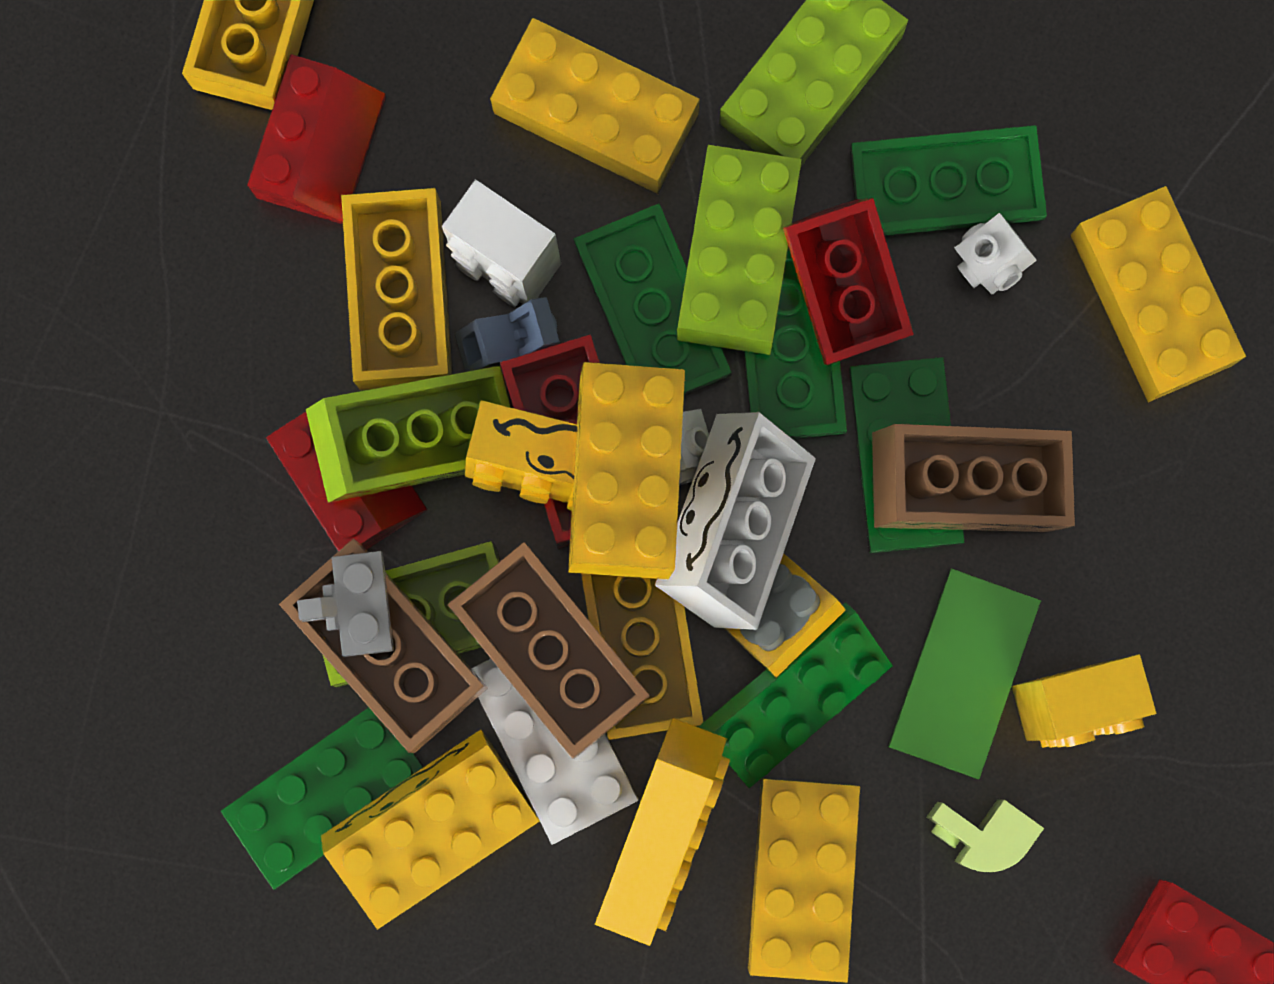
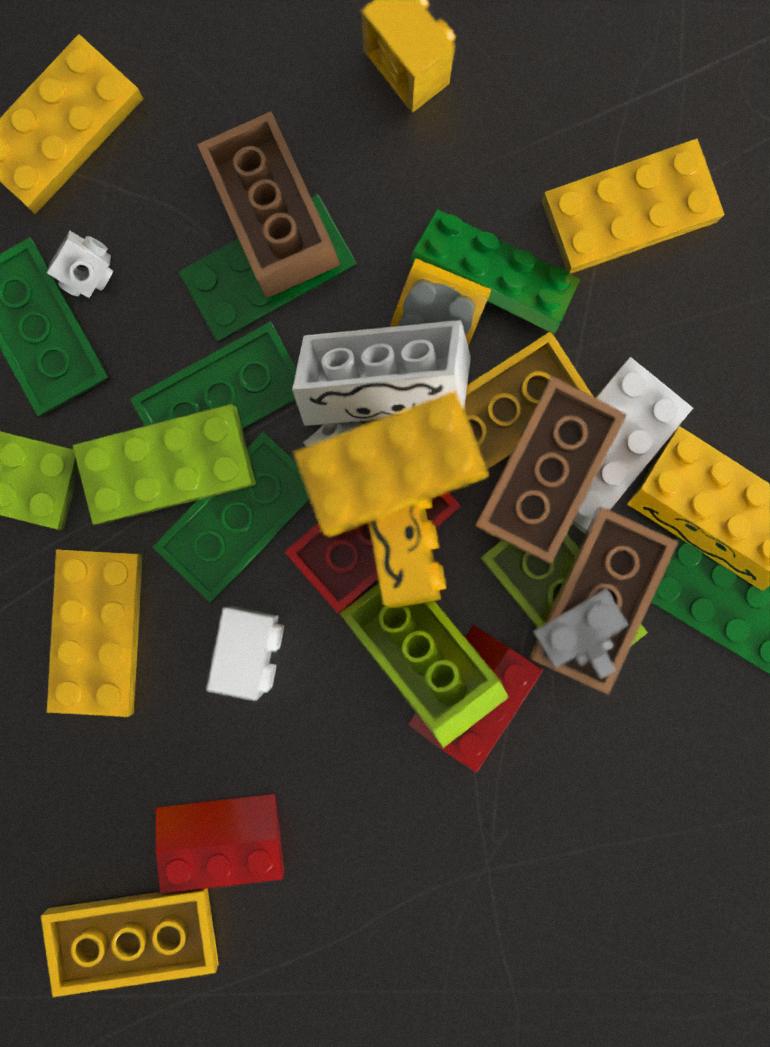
camera: 120 degrees left, 5 degrees up
yellow brick [341,188,452,390] -> none
sand blue brick [454,297,560,372] -> none
yellow brick [595,718,730,946] -> none
red slope [783,198,914,365] -> none
bright green tile [888,568,1041,780] -> none
yellowish green brick [926,799,1044,872] -> none

